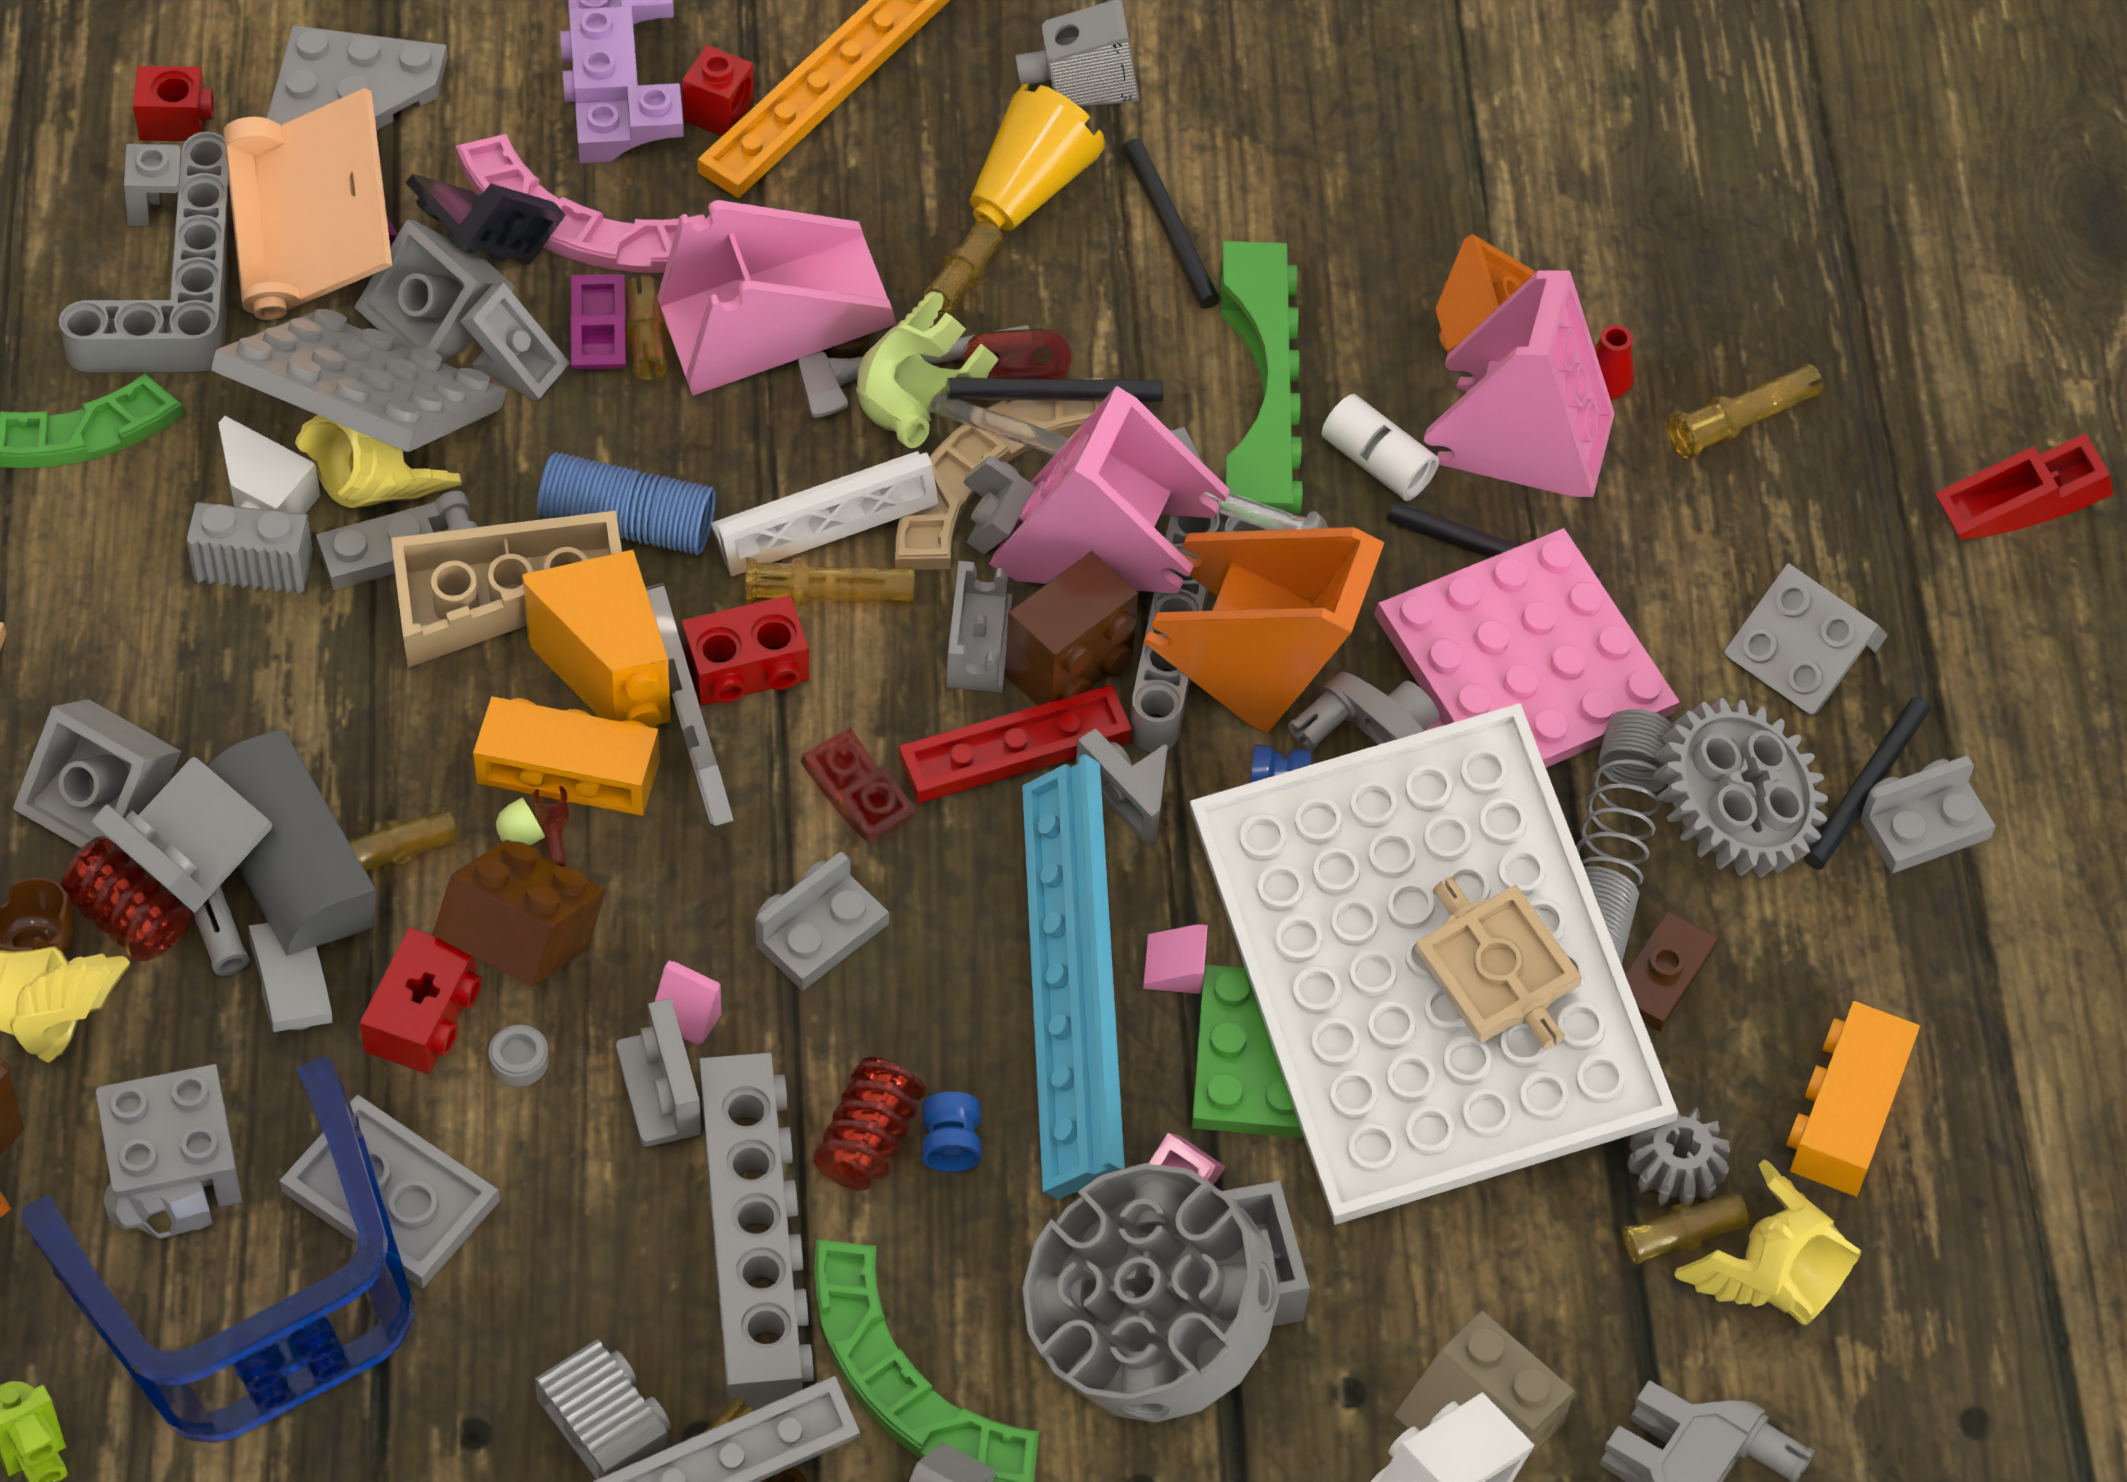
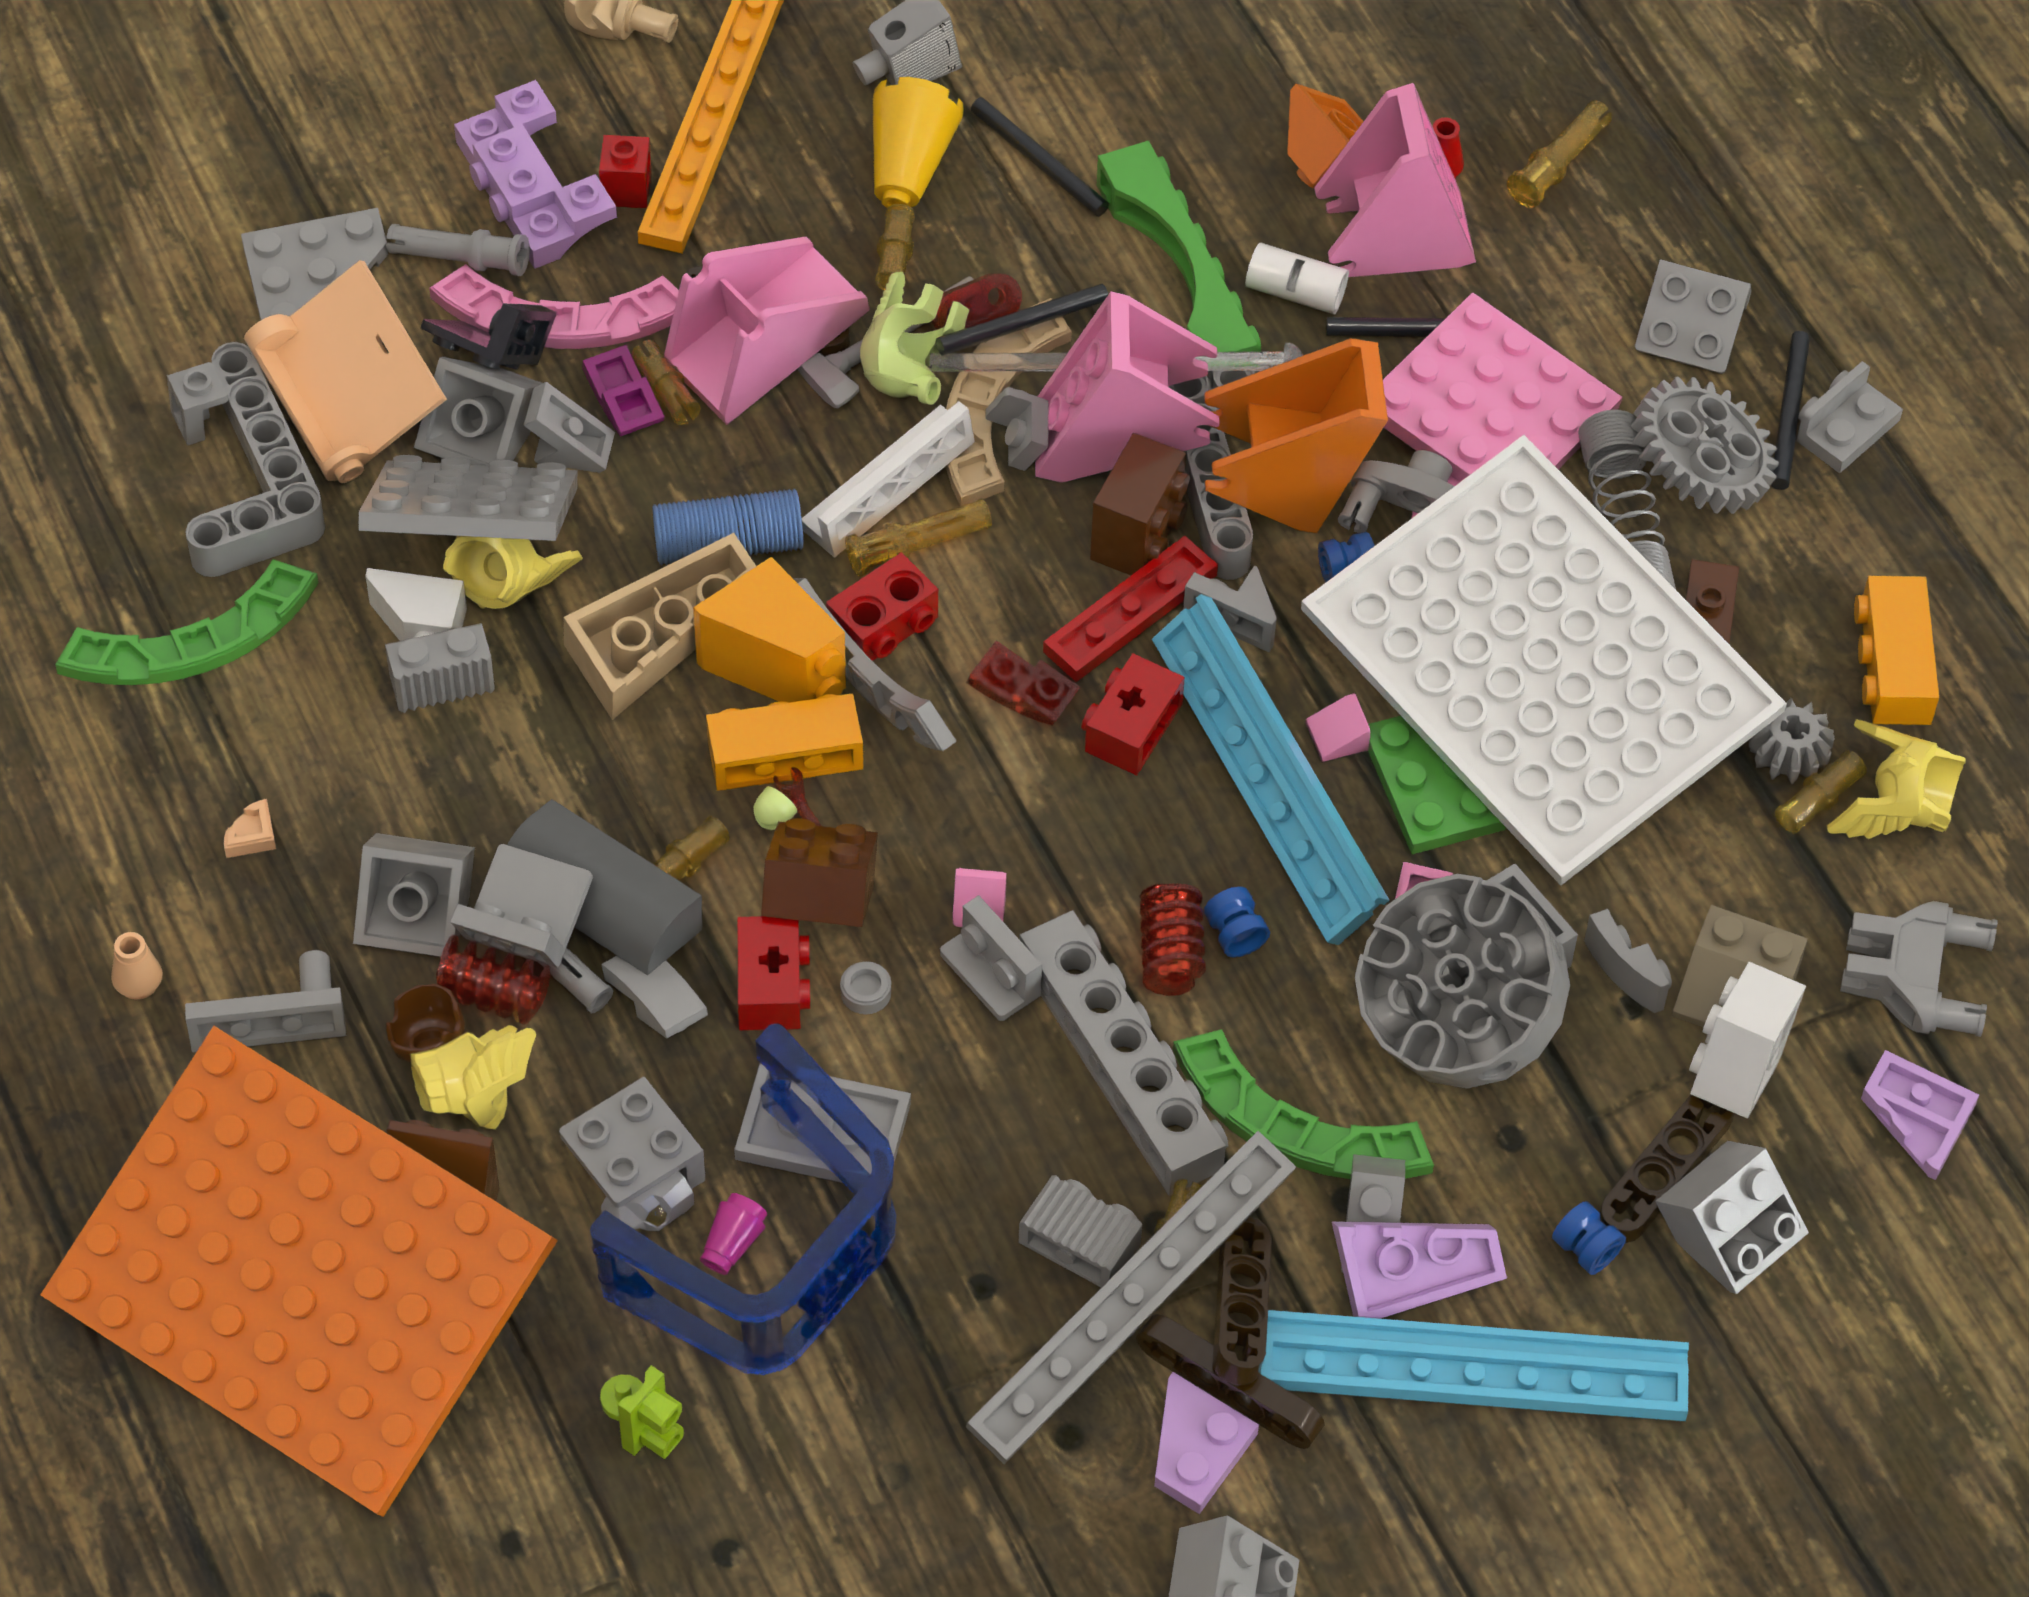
camera: 20 degrees left, 0 degrees up
red brick [133,66,214,141] -> none
light grey plate [316,491,477,590] -> none
light grey bracket [755,851,889,991] -> none
light grey hinge [946,561,1013,693] -> none
tan plate [1416,877,1582,1050] -> none
red slope [1935,433,2114,540] -> none
none -> light grey pin [386,224,530,276]
none -> dark pink cone [700,1193,767,1275]
none -> red brick [1081,653,1185,776]
none -> light grey slope [1584,909,1672,1013]

